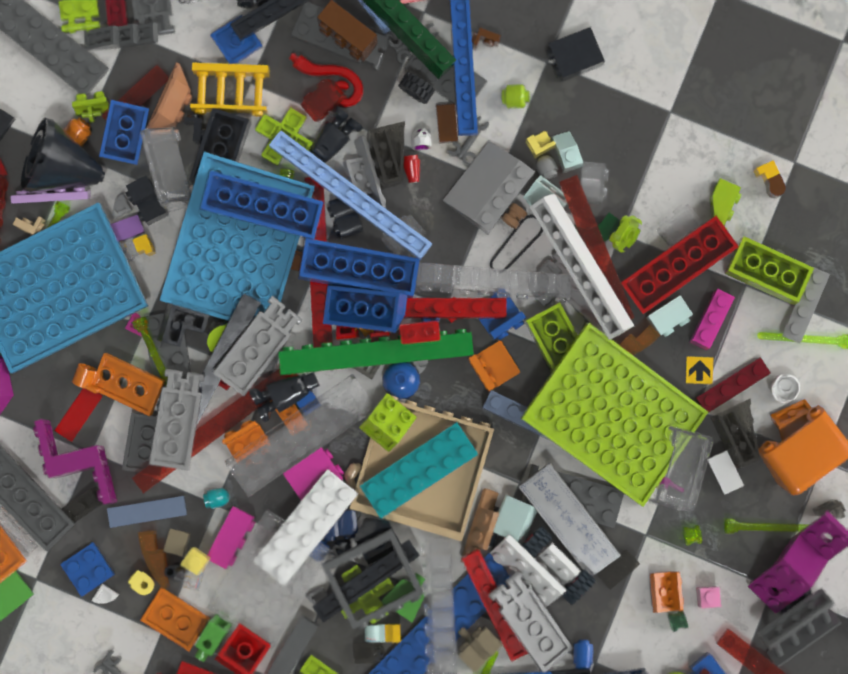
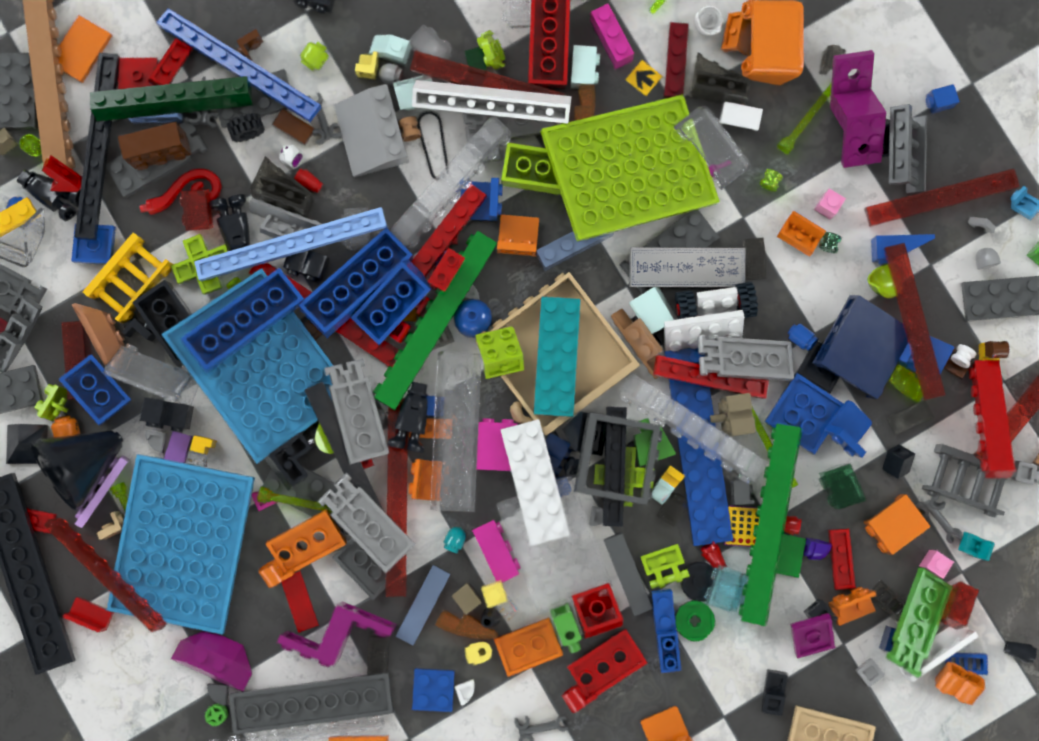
camera: 50 degrees left, 0 degrees up
none -> black slope [6,424,48,464]

